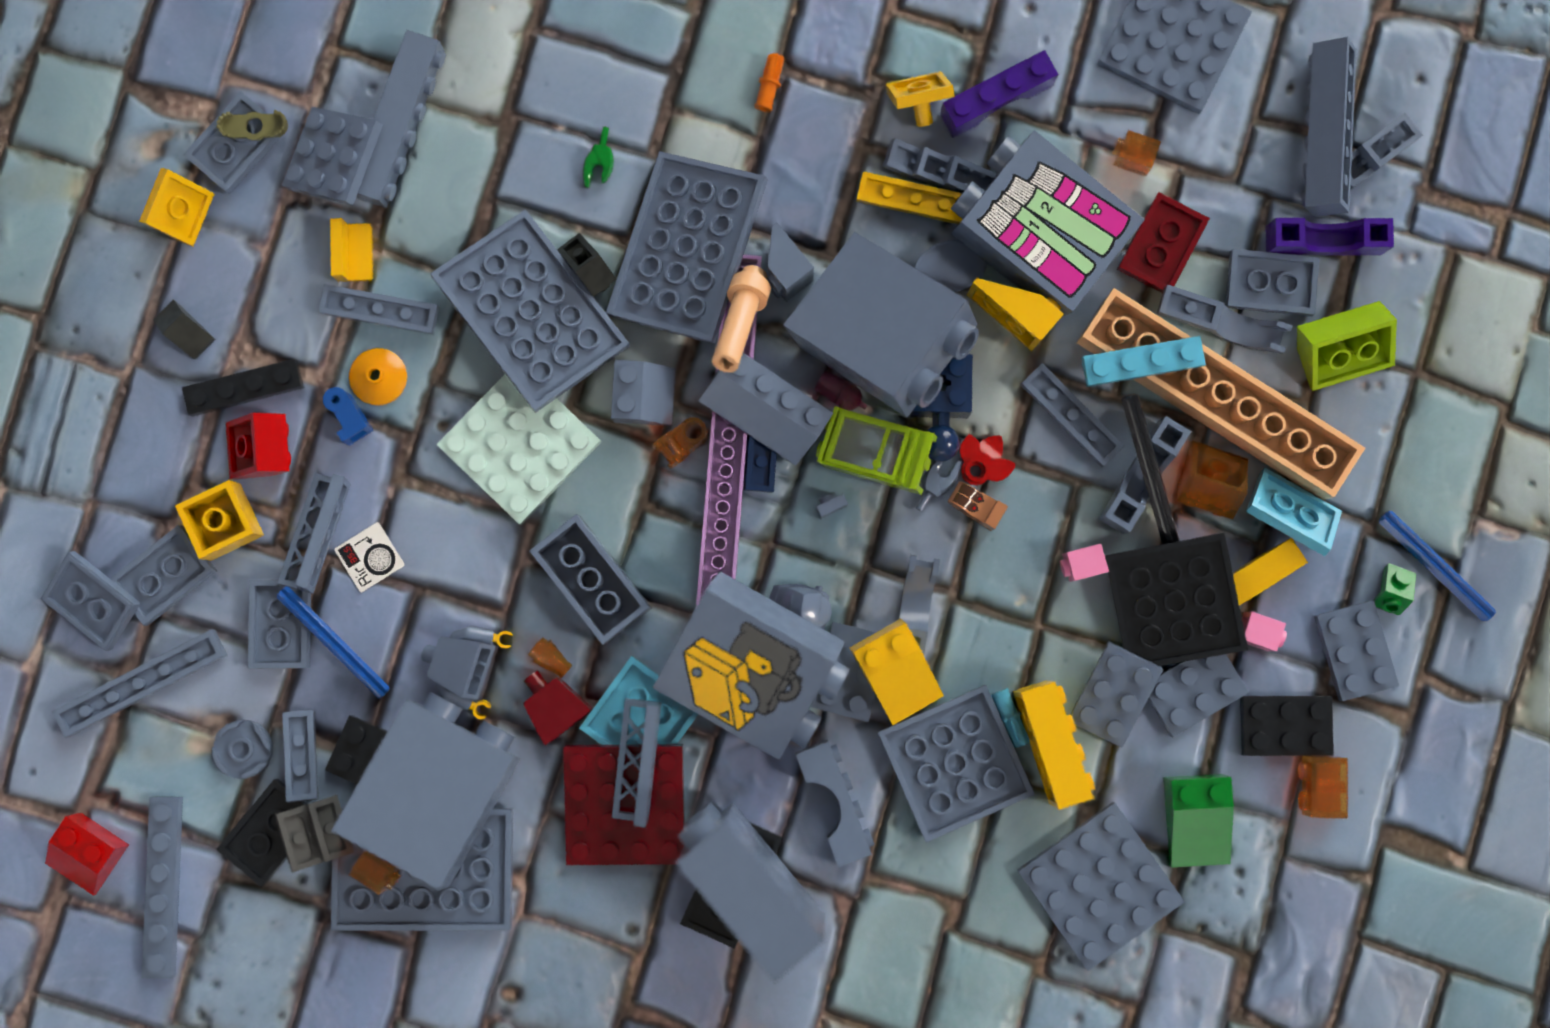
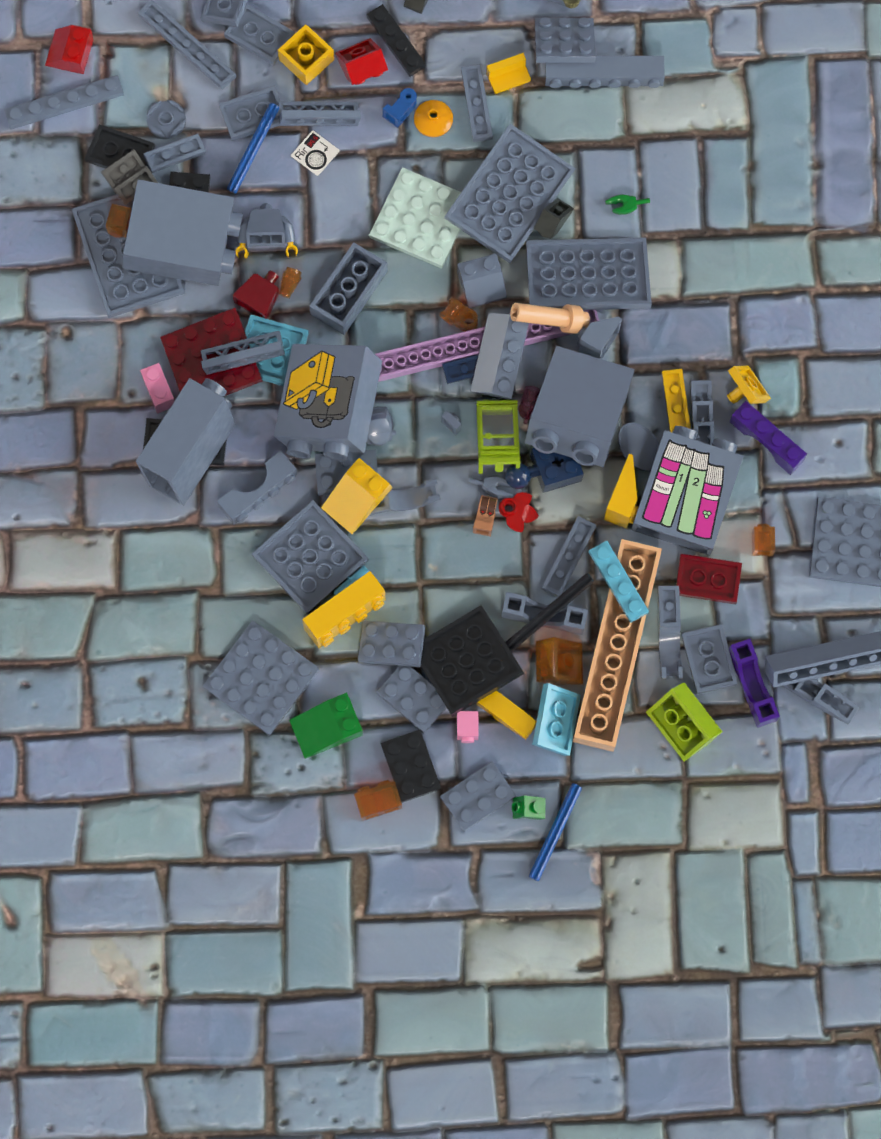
camera: 65 degrees right, 10 degrees down
orange axle [754,53,784,112] -> none
bright pink brick [1060,544,1109,582] -> none
none -> bright pink brick [140,363,175,414]

